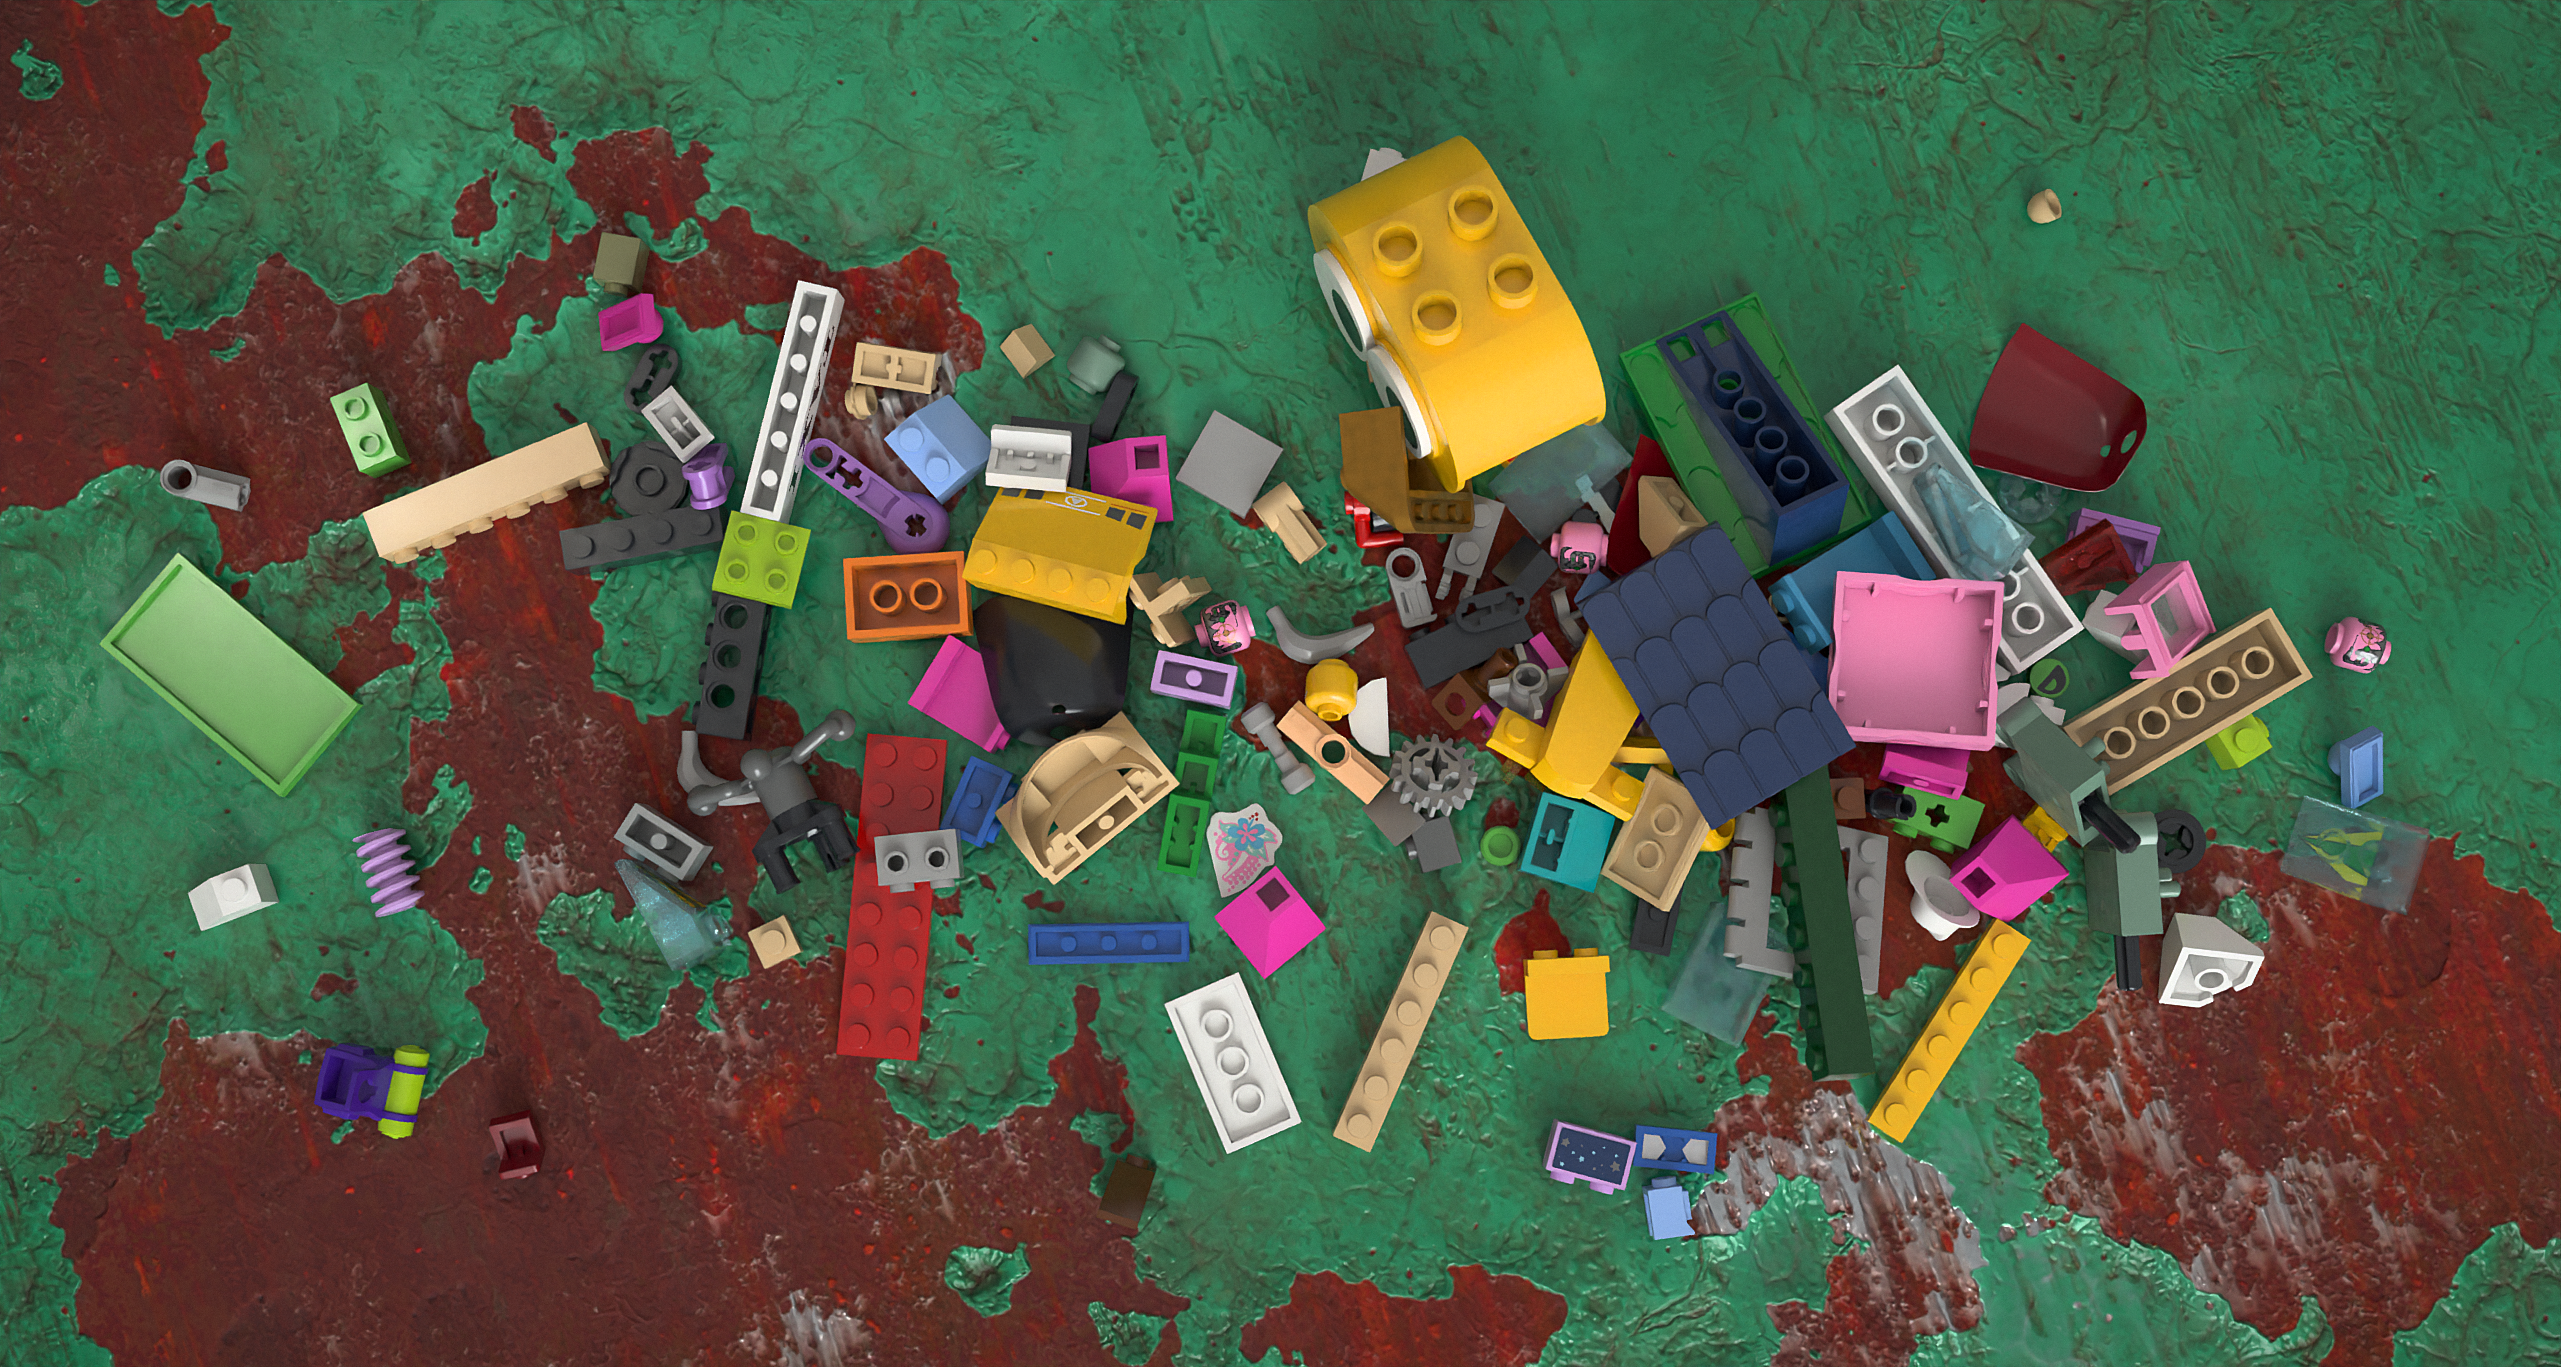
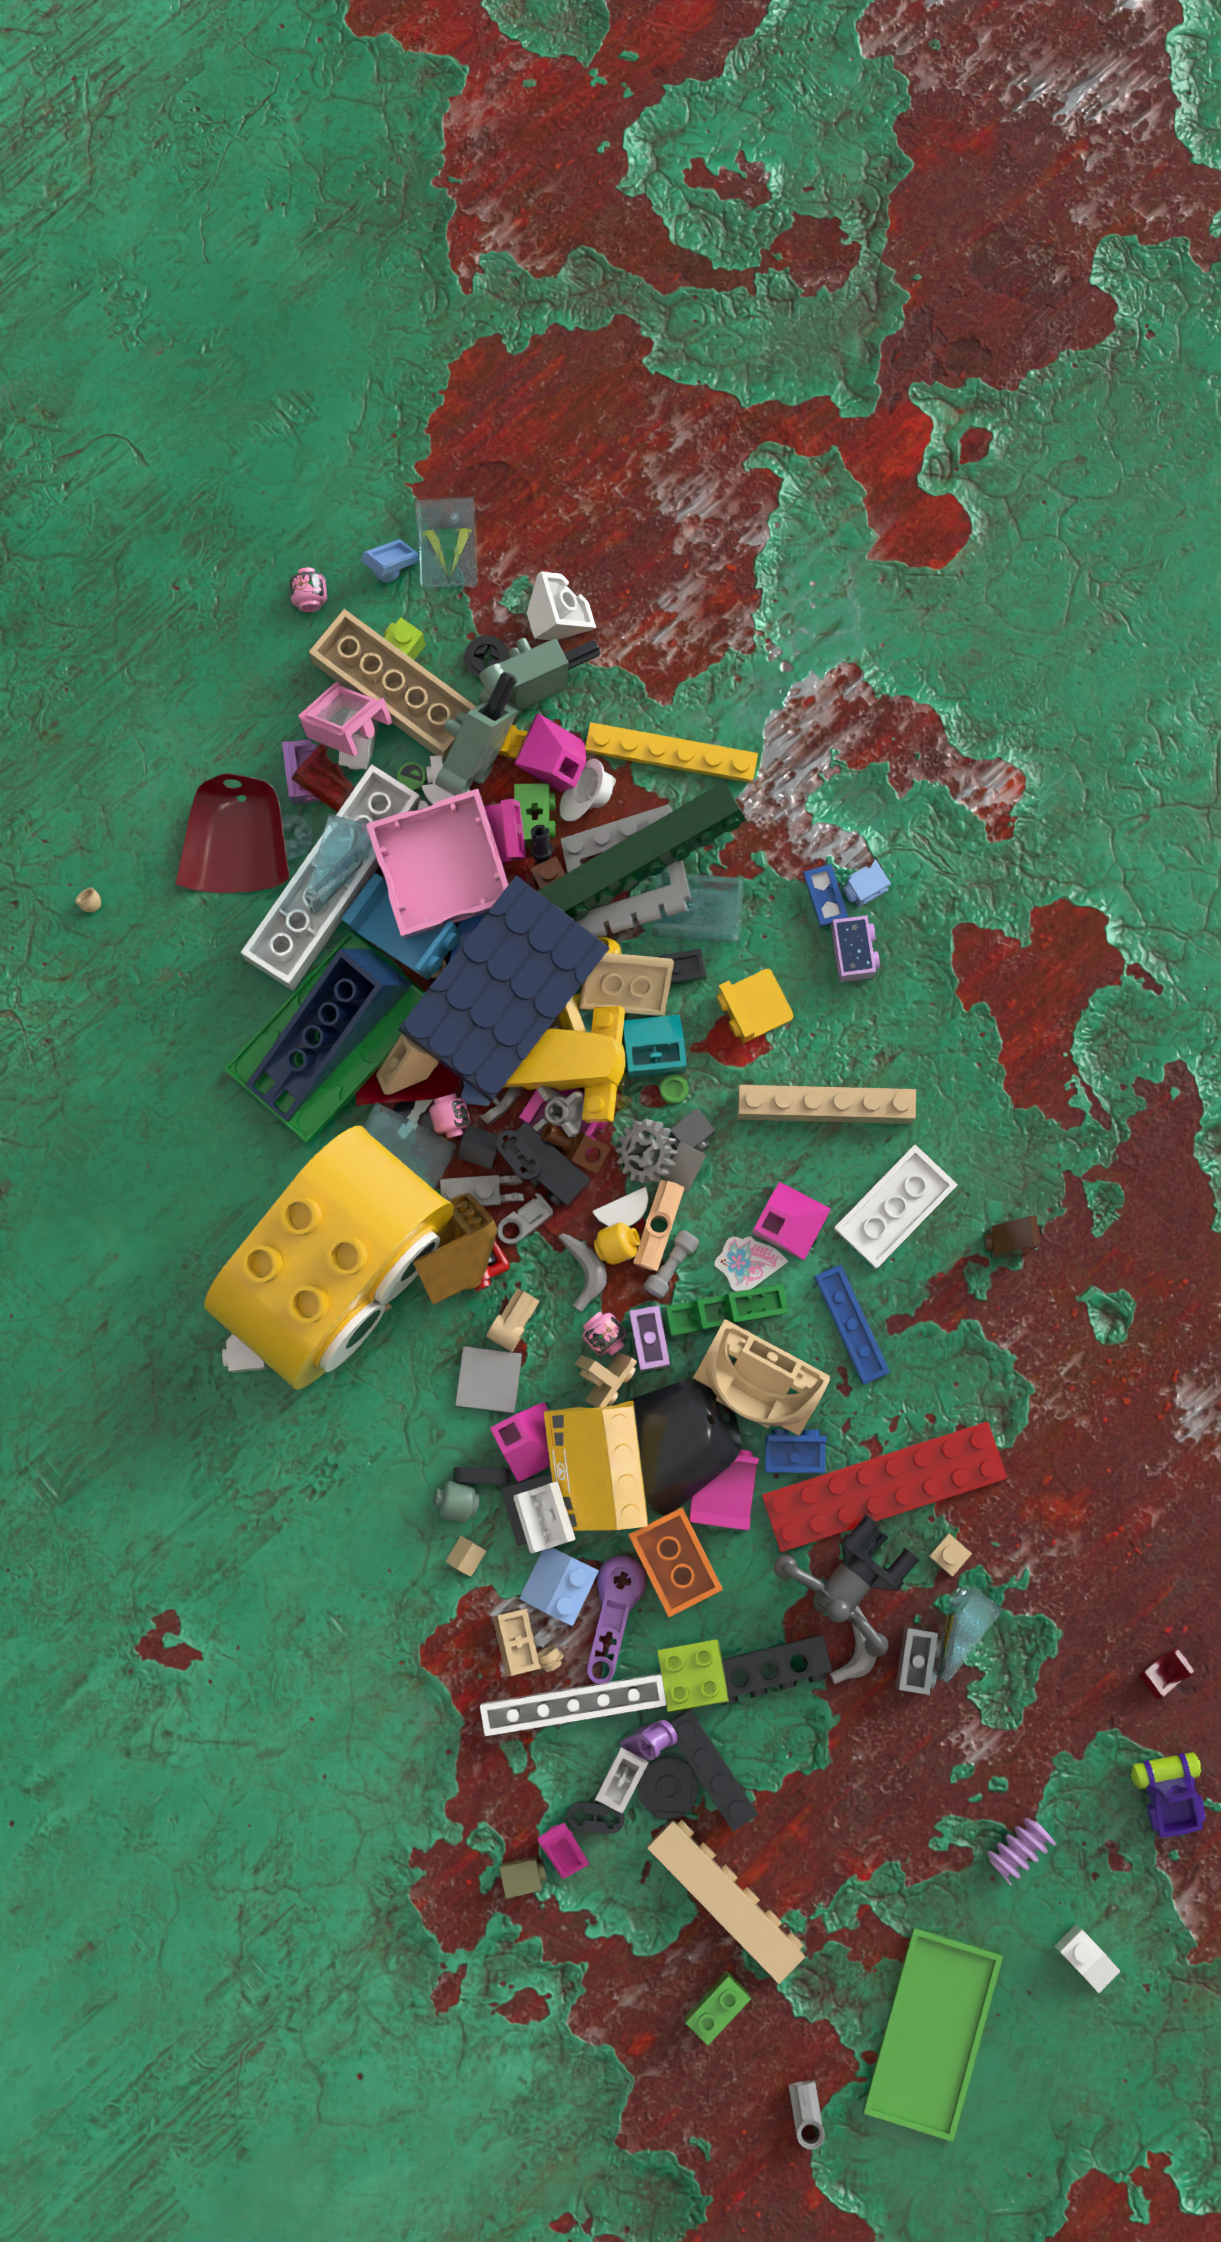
camera: 110 degrees left, 5 degrees down
light grey brick [874,829,965,893] -> none

